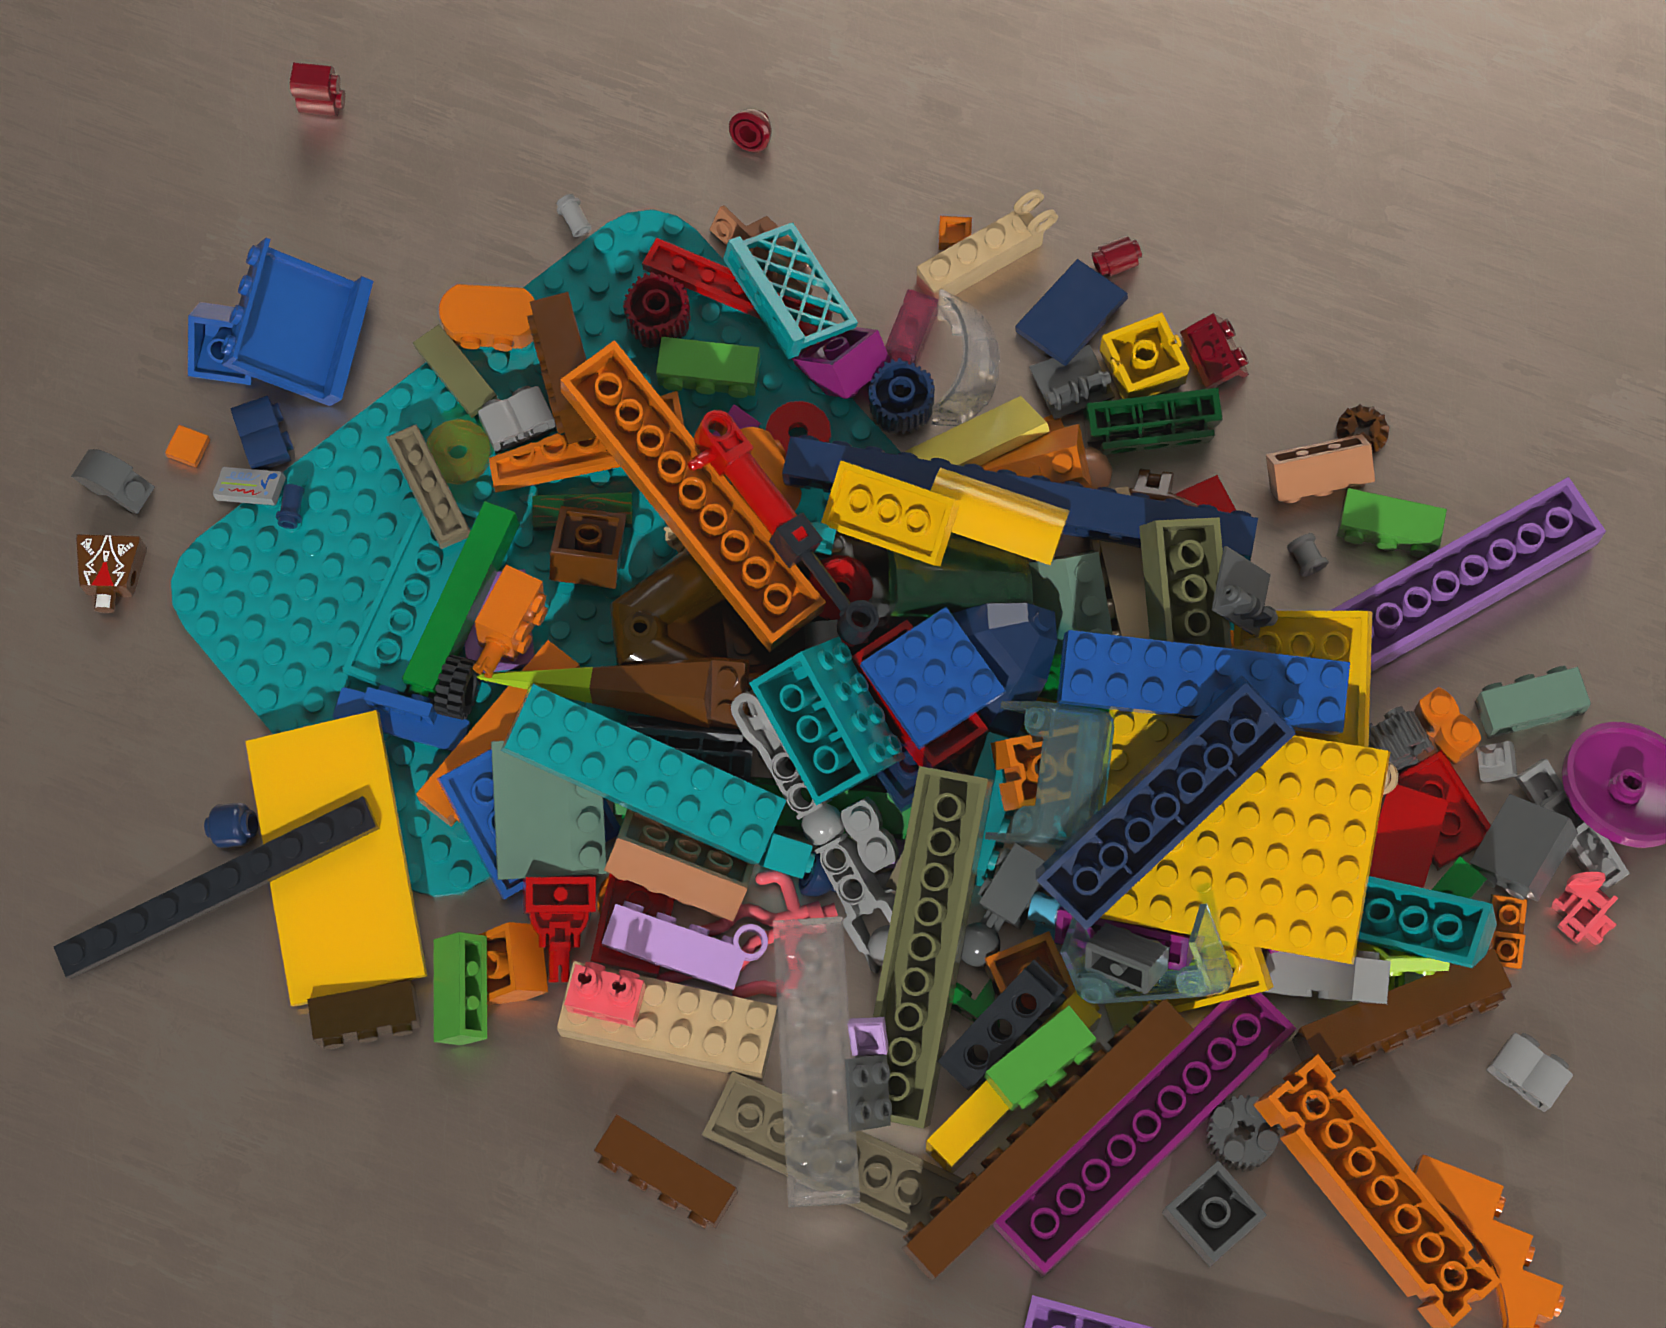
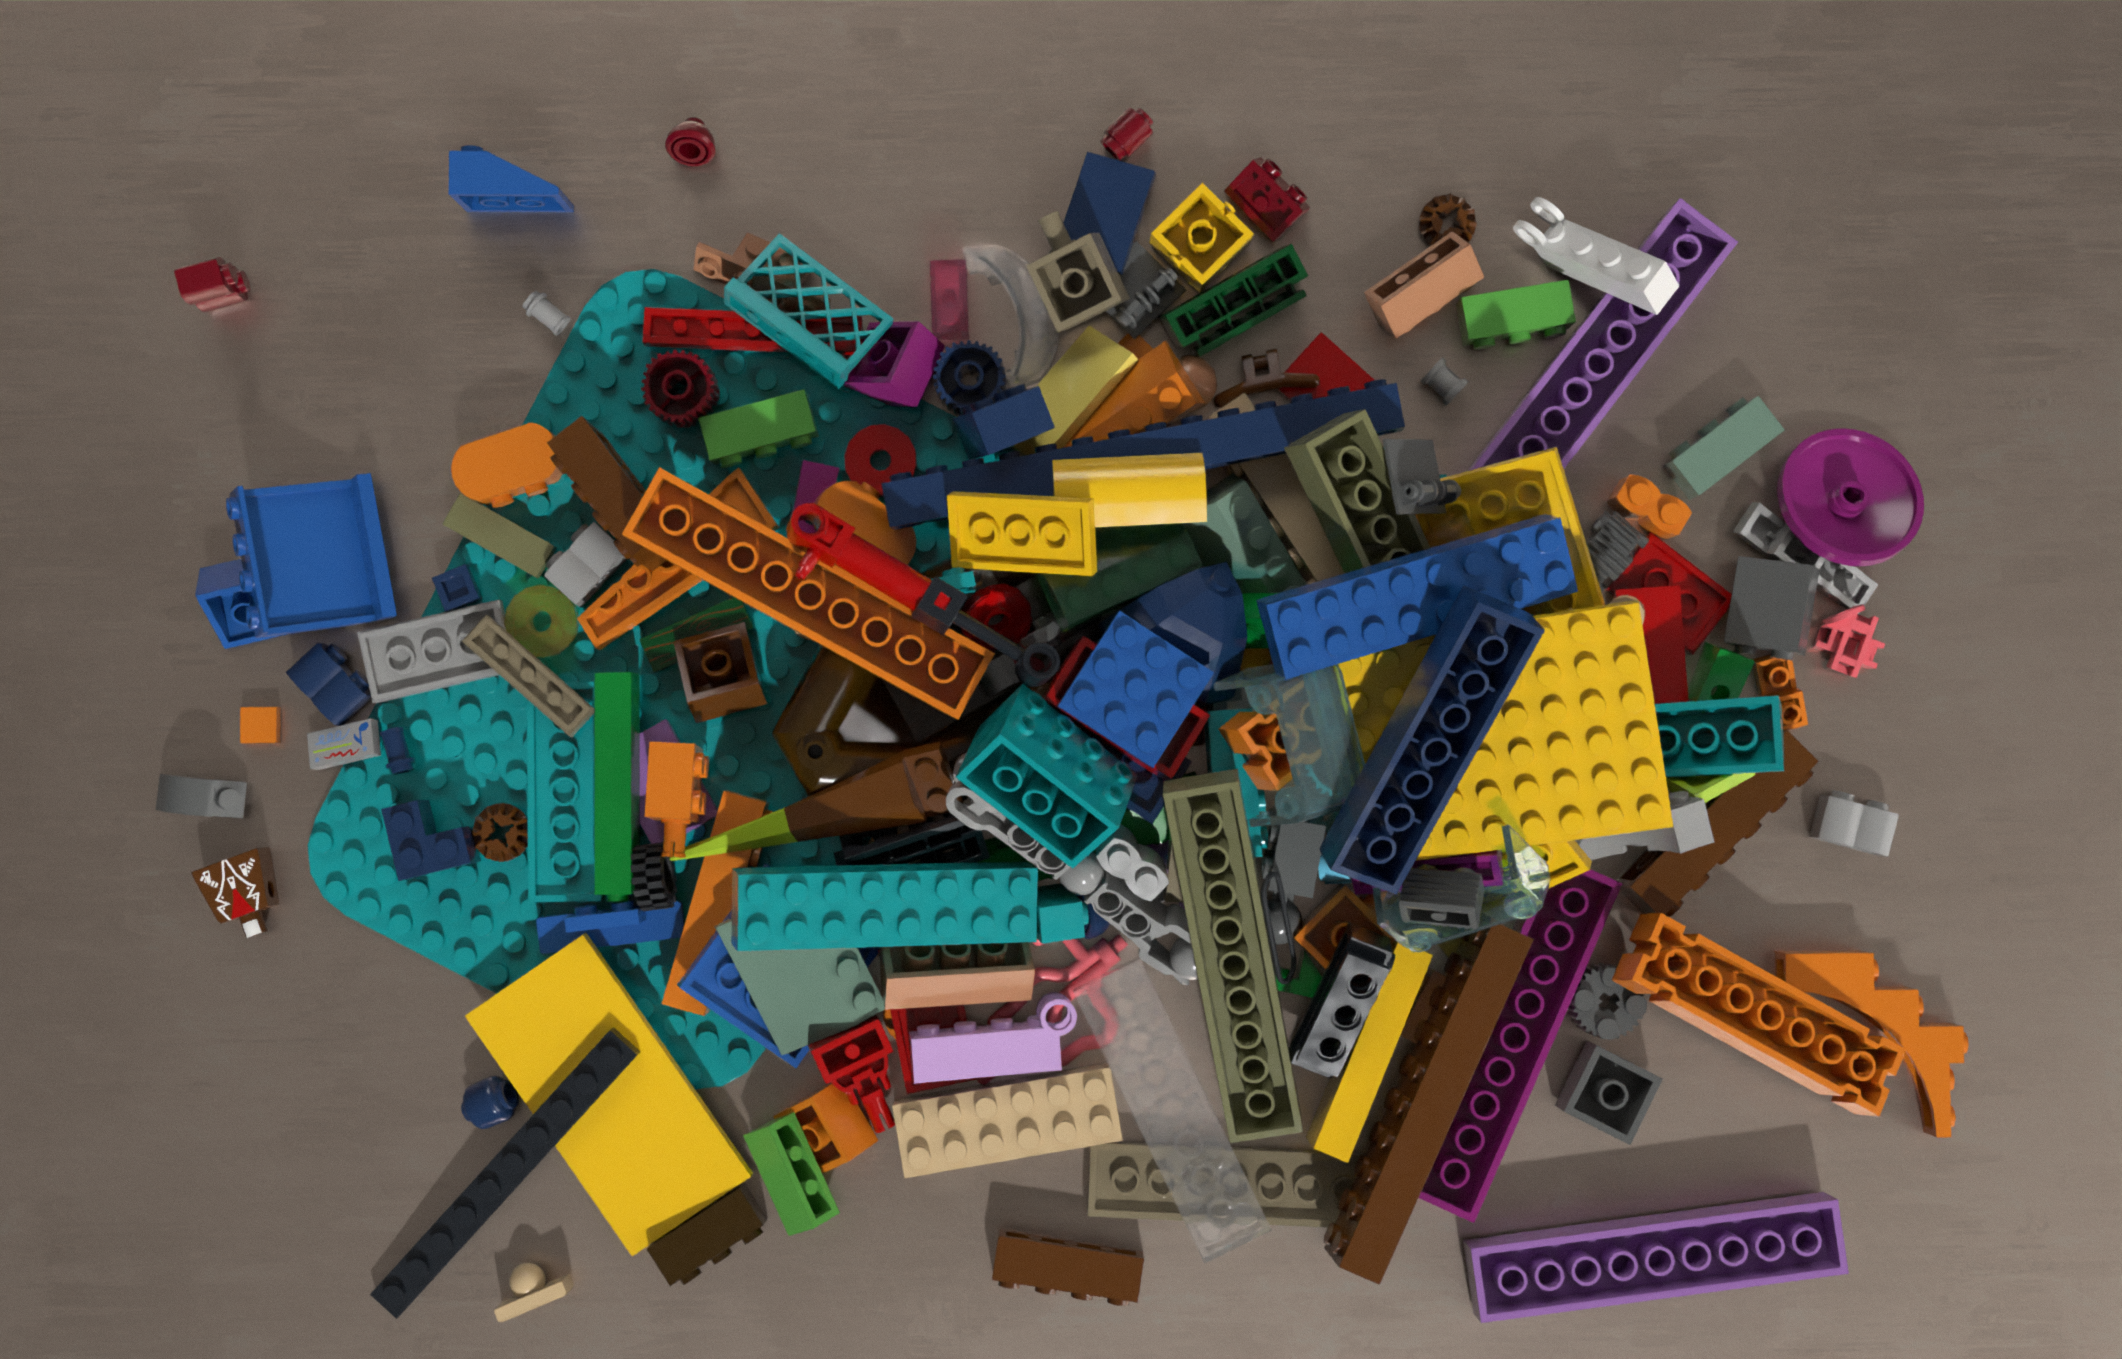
camera: 25 degrees left, 15 degrees up
coral brick [564,962,646,1028] -> none
dark grey hinge [845,1055,892,1132] -> none
lavender tile [847,1017,889,1056] -> none
tan hinge [916,189,1058,307] -> none
orange tile [938,216,972,250] -> none
bright green brick [985,1006,1097,1111] -> none
light grey tile [1477,741,1518,782] -> none
none -> light grey tile [357,600,509,704]
none -> dark blue brick [381,800,481,881]
none -> dark blue tile [432,564,482,612]
none -> blue slope [448,145,574,212]
none -> reddish brown gear [471,803,528,862]
none -> tan tile [494,1263,574,1322]
none -> dark blue brick [953,383,1055,460]
none -> dark tan brick [1026,211,1130,332]
none -> black piece [1261,872,1297,984]
none -> white hinge [1513,197,1679,315]

